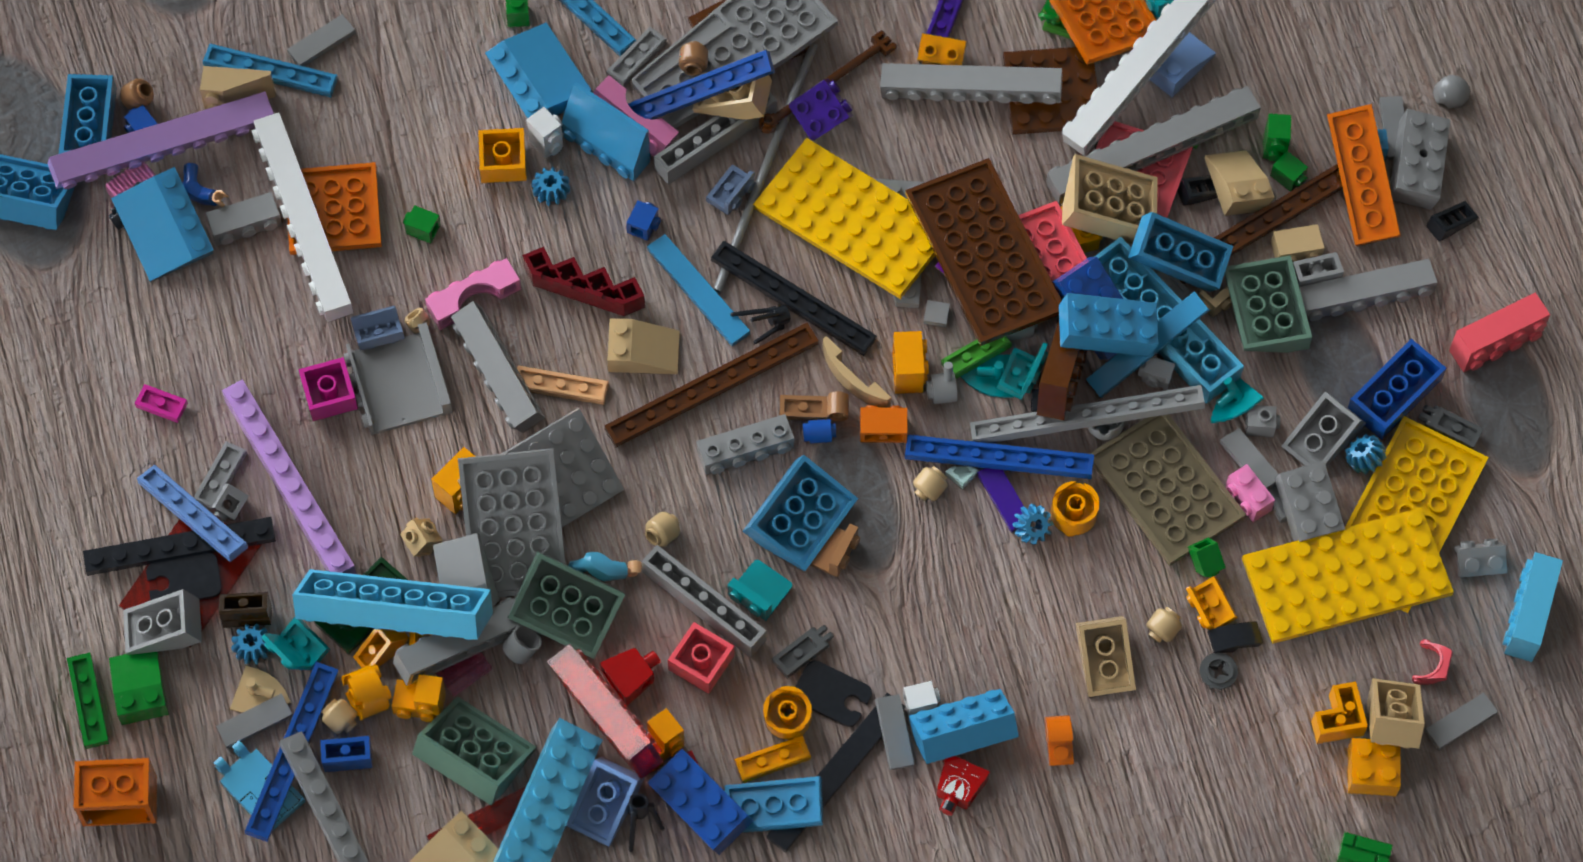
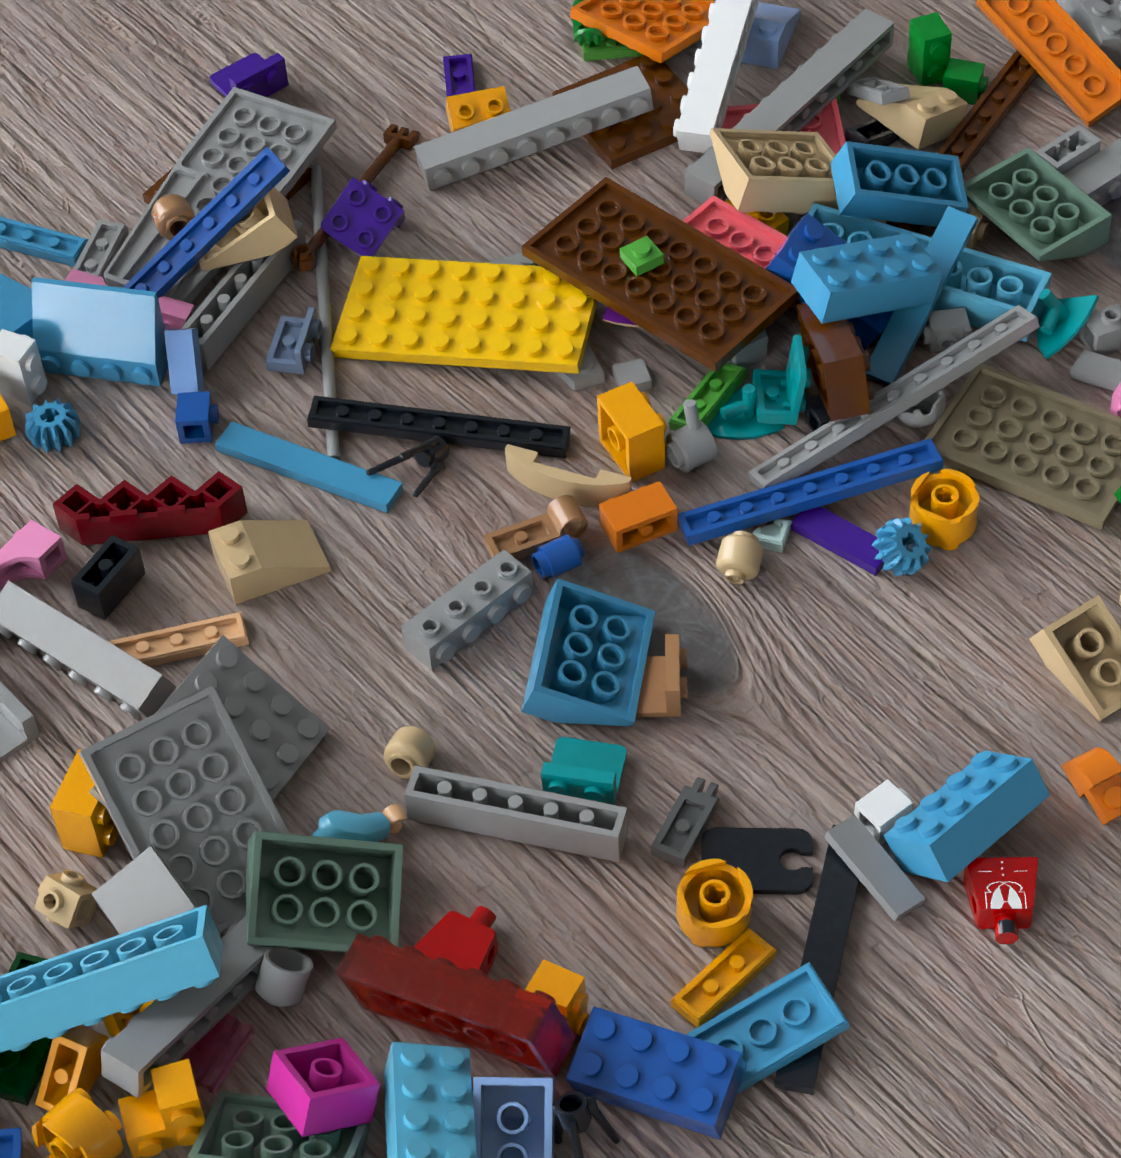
camera: 20 degrees left, 15 degrees down
reddish brown plate [604,323,819,448] -> none
coral brick [668,622,734,694] -> none
tan brick [1271,224,1324,262] -> none
none -> black brick [71,535,146,620]
none -> medium blue tile [164,328,205,394]
none -> dark pink brick [266,1037,380,1137]
none -> bright green plate [620,236,664,276]
none -> light grey tile [846,76,910,105]

